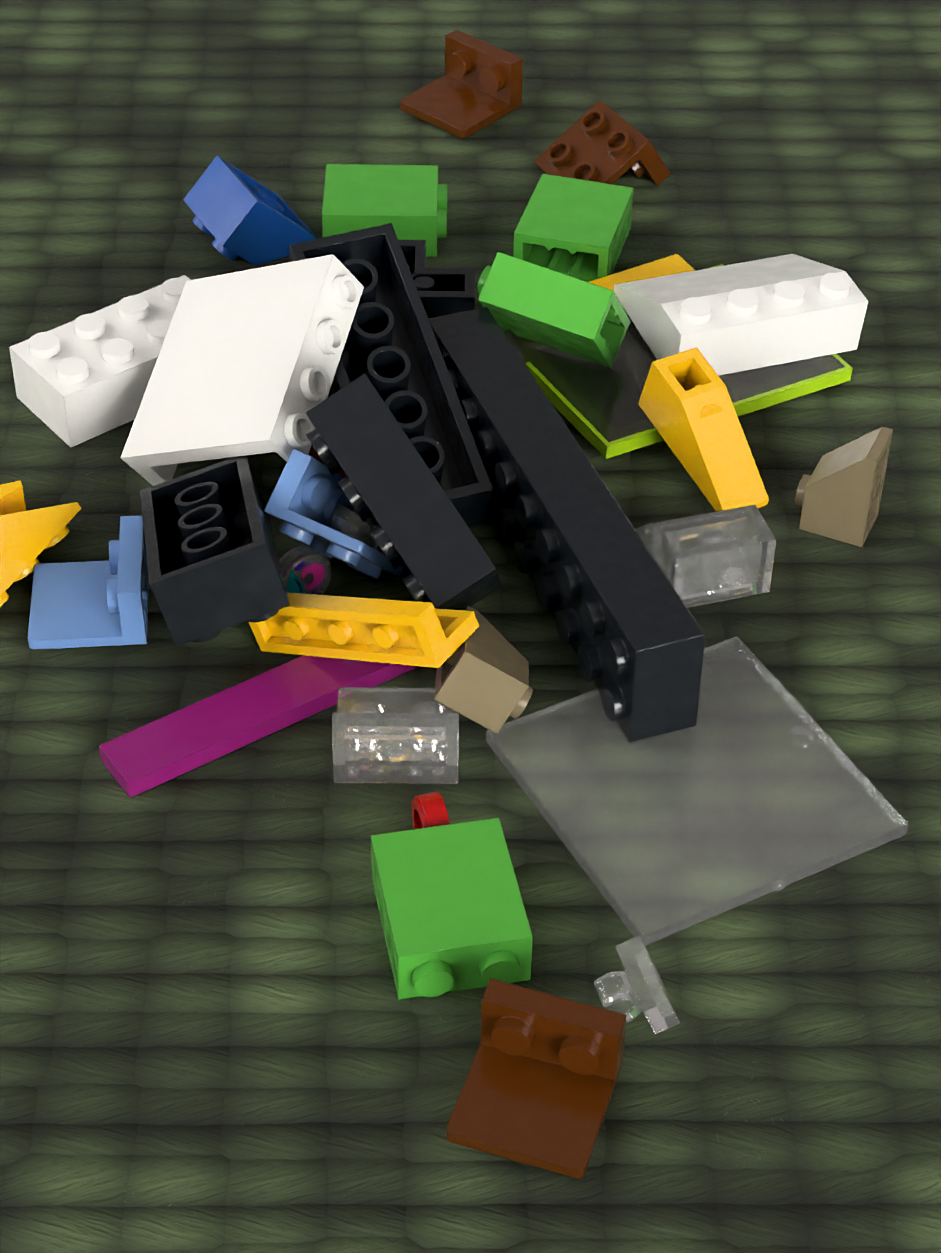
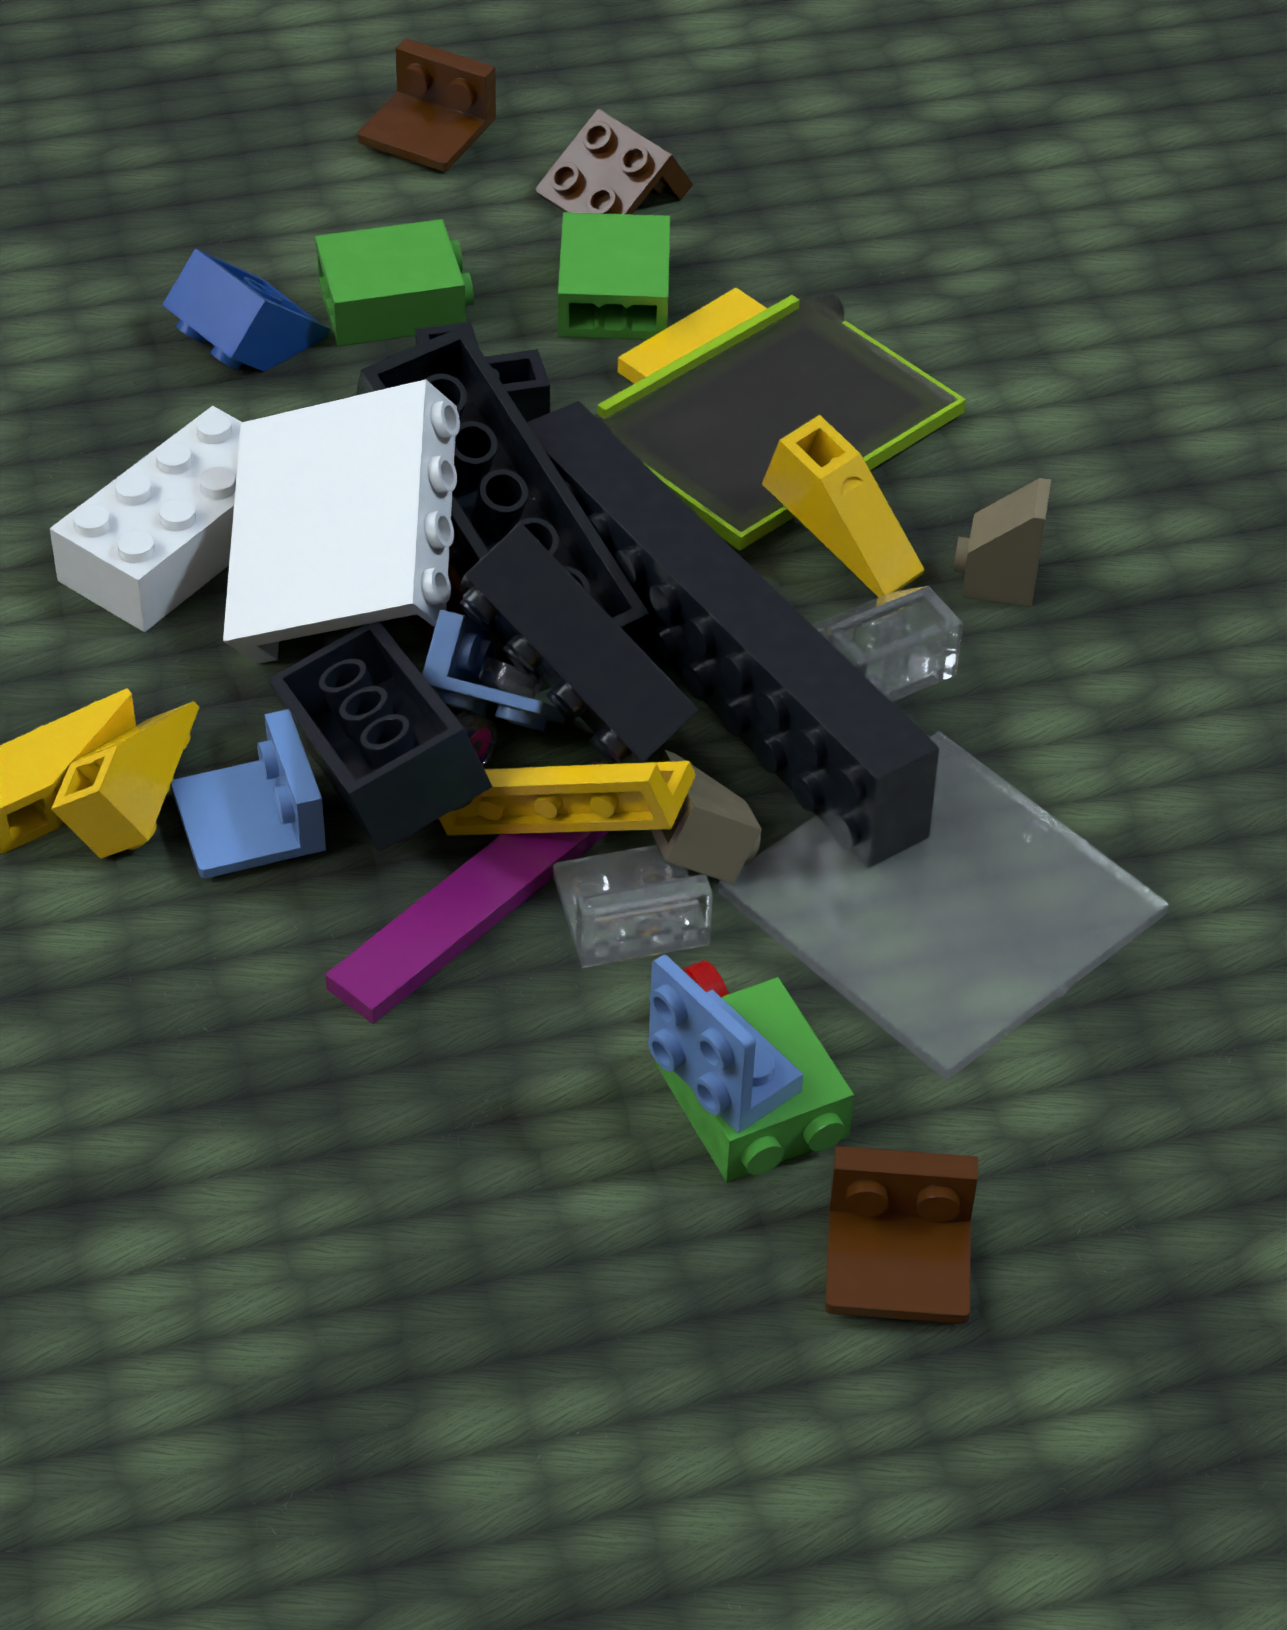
camera: 15 degrees left, 5 degrees up
bright green brick [477,252,631,369] -> none
clear tile [594,935,680,1034] -> none
white slope [614,254,868,376] -> none
none -> medium blue bracket [648,954,803,1133]

